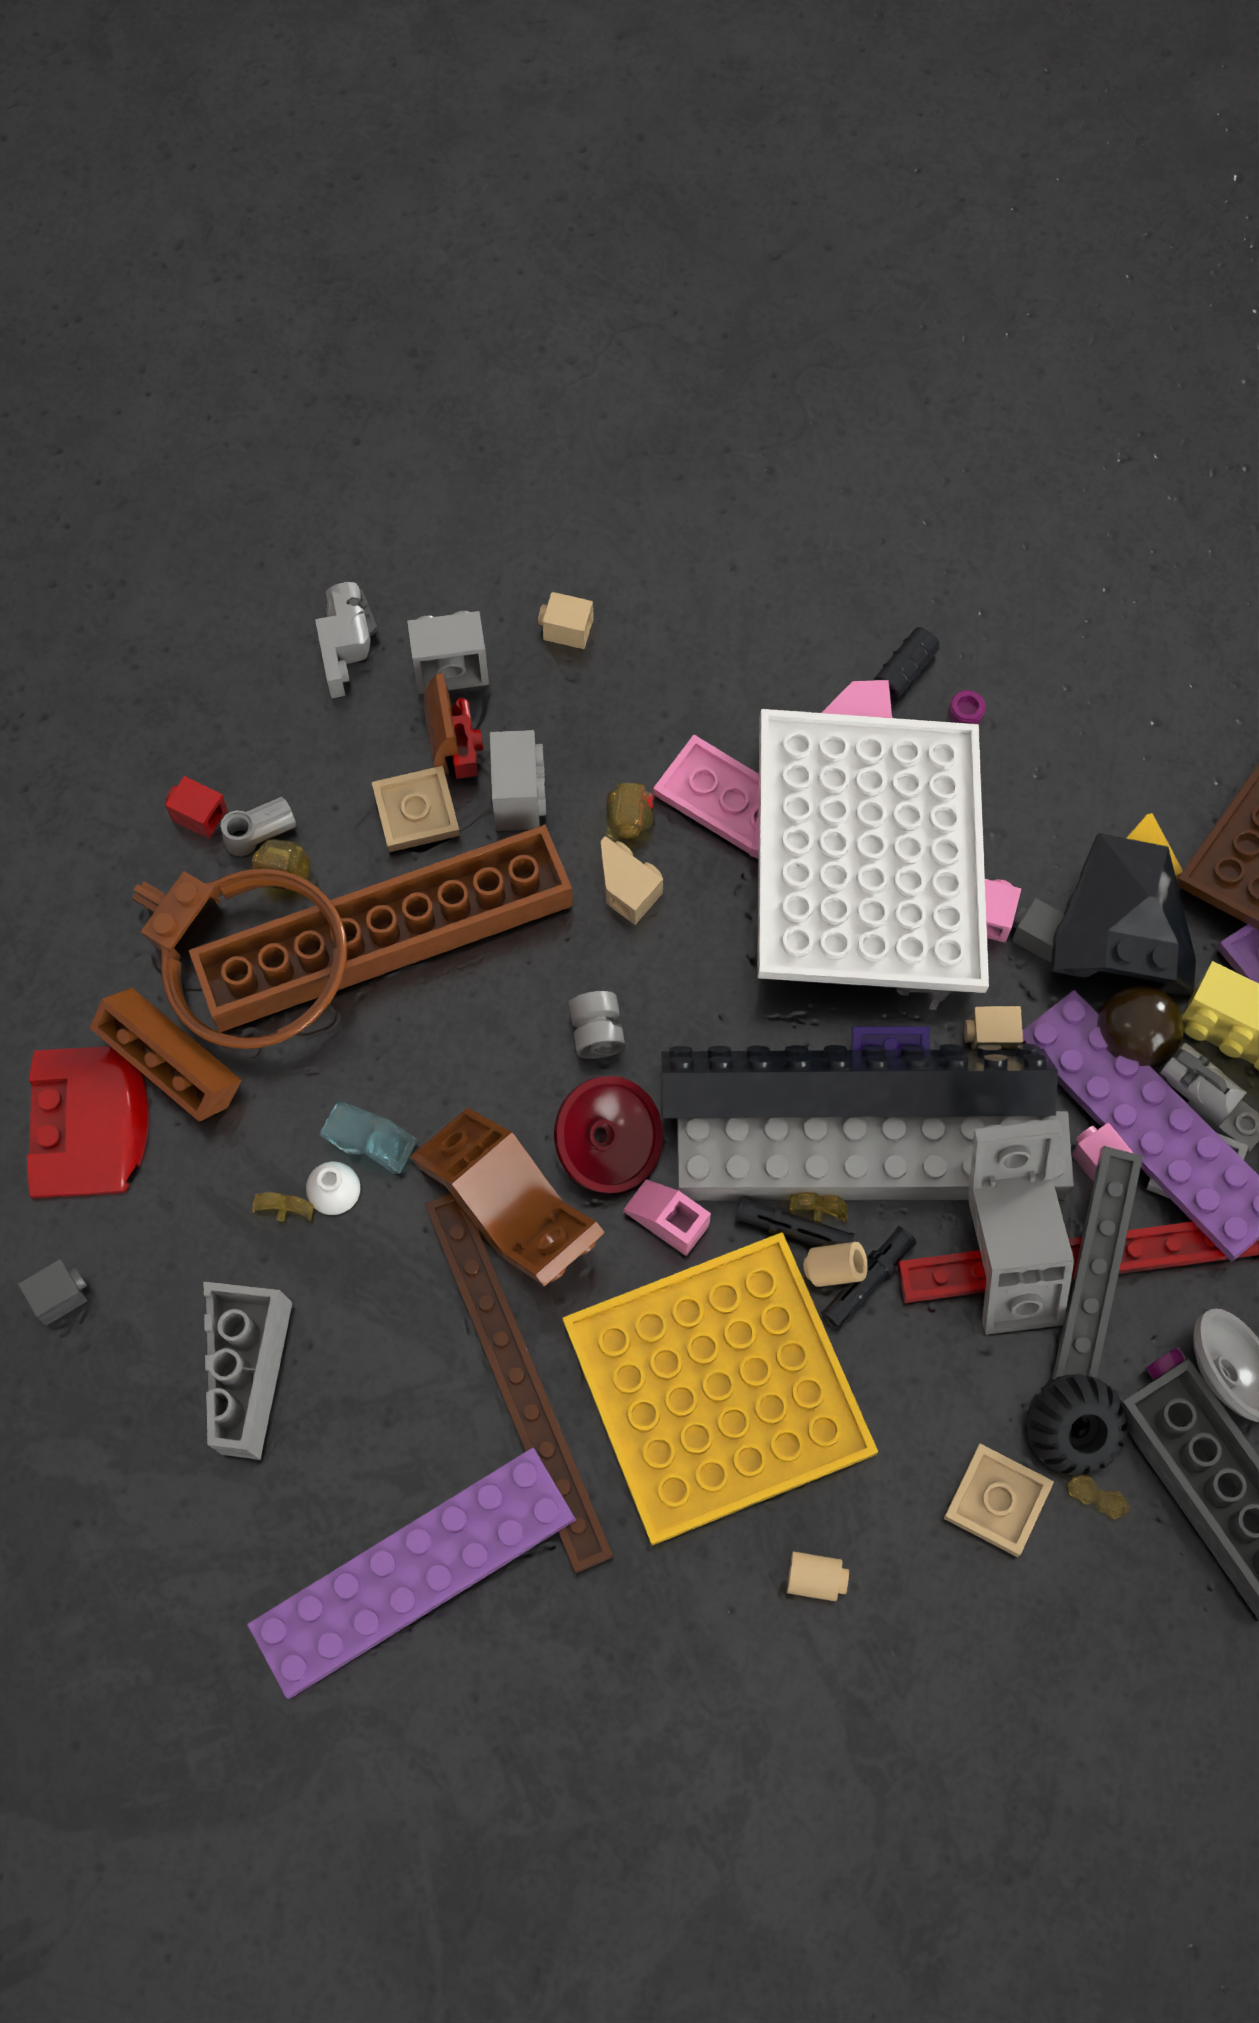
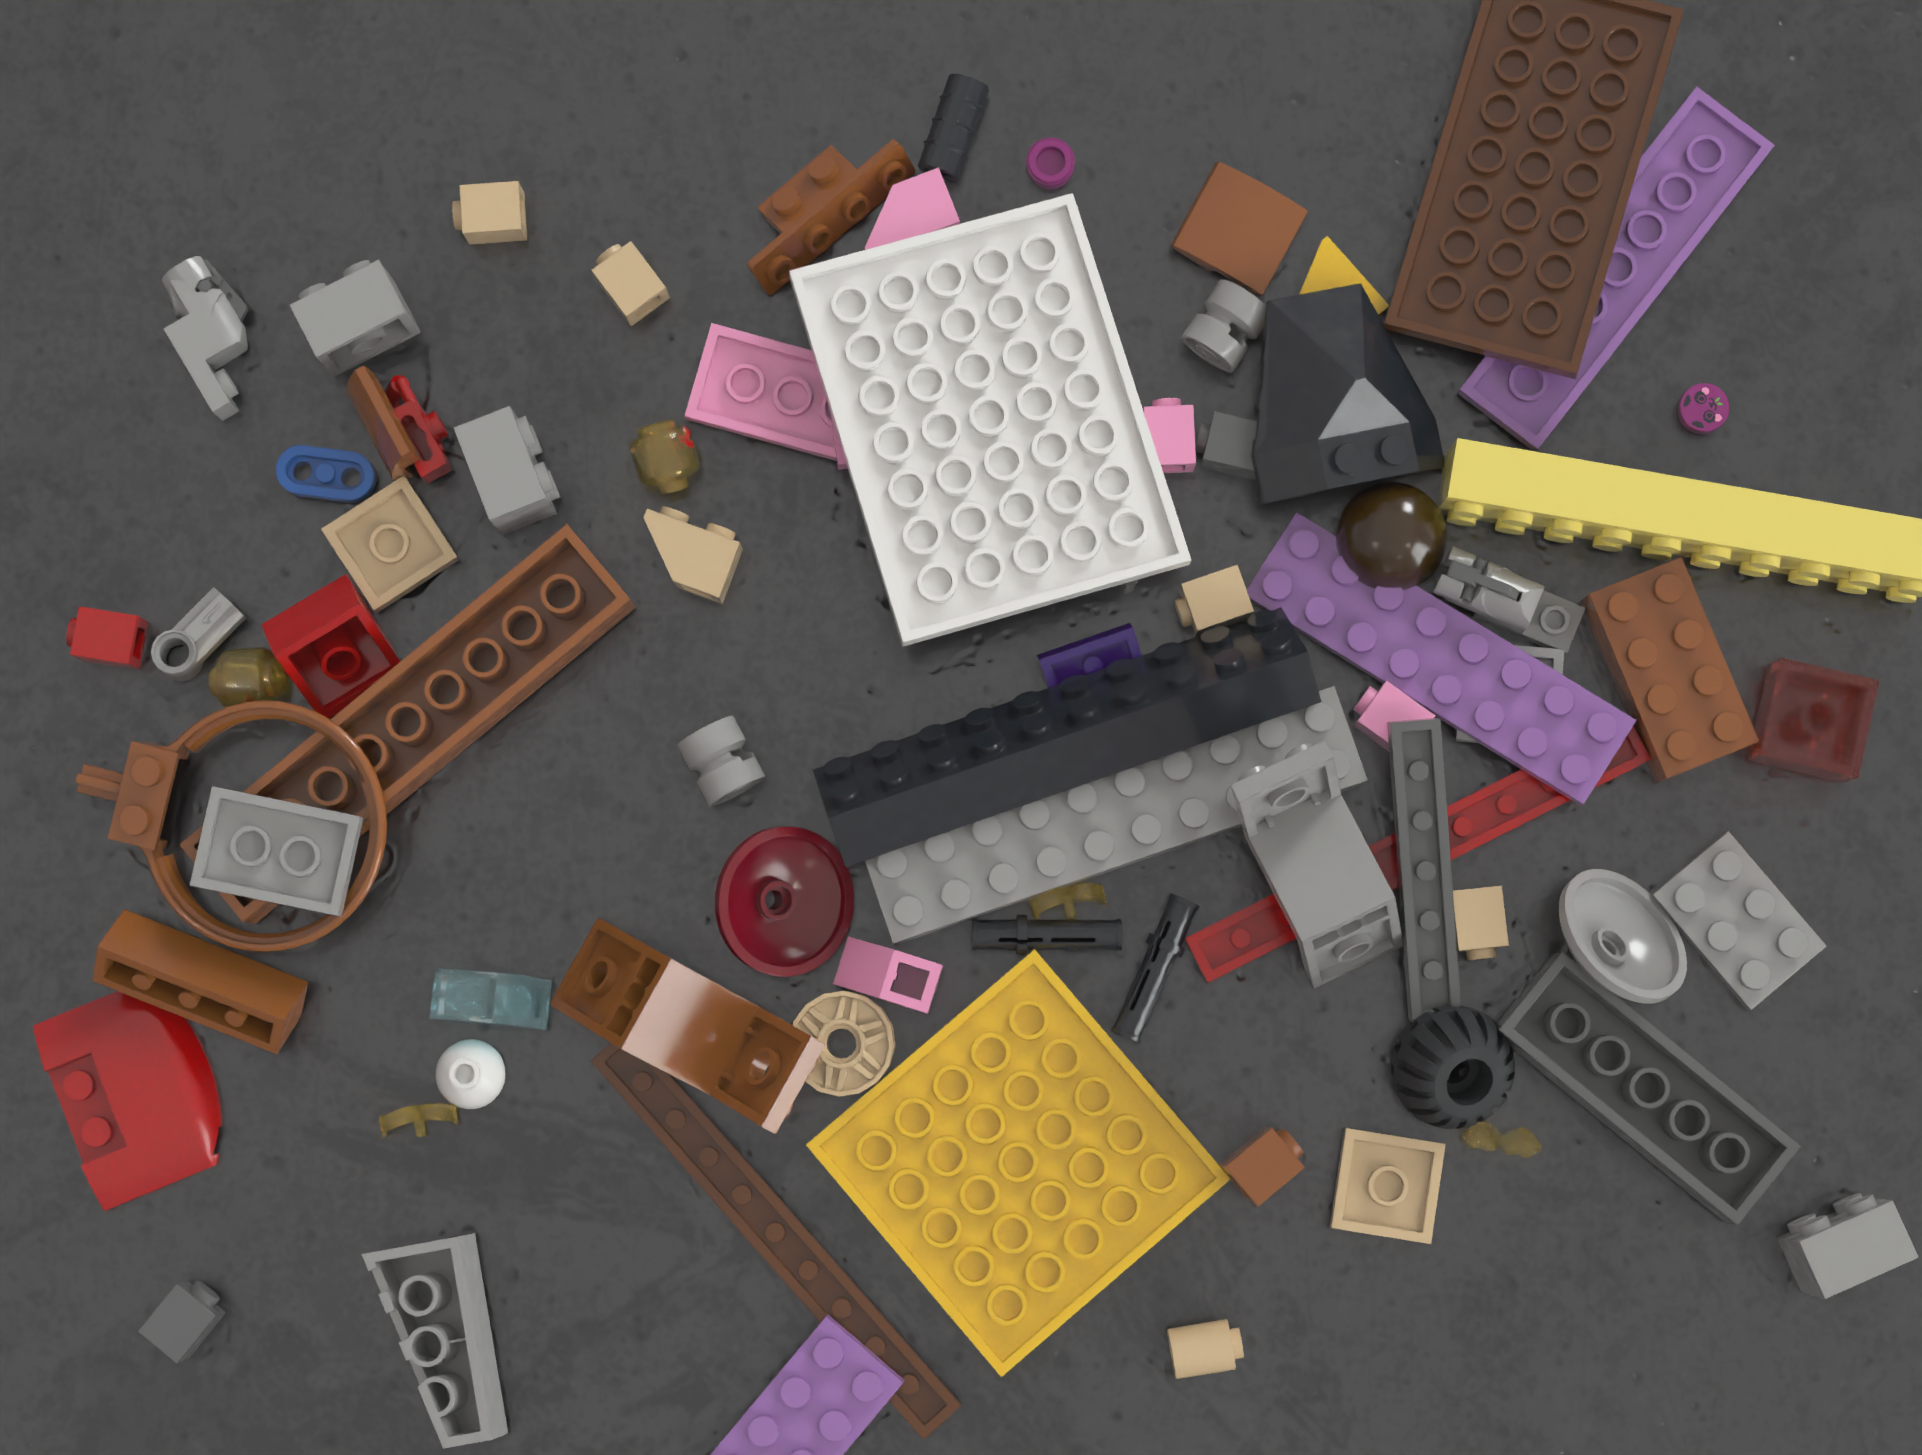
camera: 15 degrees left, 15 degrees up
tan brick [803,1242,867,1287] -> none
magenta tile [1145,1347,1187,1380] -> none
none -> light grey plate [190,786,364,917]
none -> red slope [261,574,401,719]
none -> blue plate [276,445,377,503]
none -> tan brick [592,241,670,326]
none -> dark orange bracket [747,139,916,295]
none -> tan wheel [793,991,896,1097]
none -> dark orange slope [1170,162,1308,296]
none -> light grey wheel [1181,280,1266,373]
none -> dark orange brick [1219,1127,1305,1207]
none -> tan brick [1453,886,1509,961]

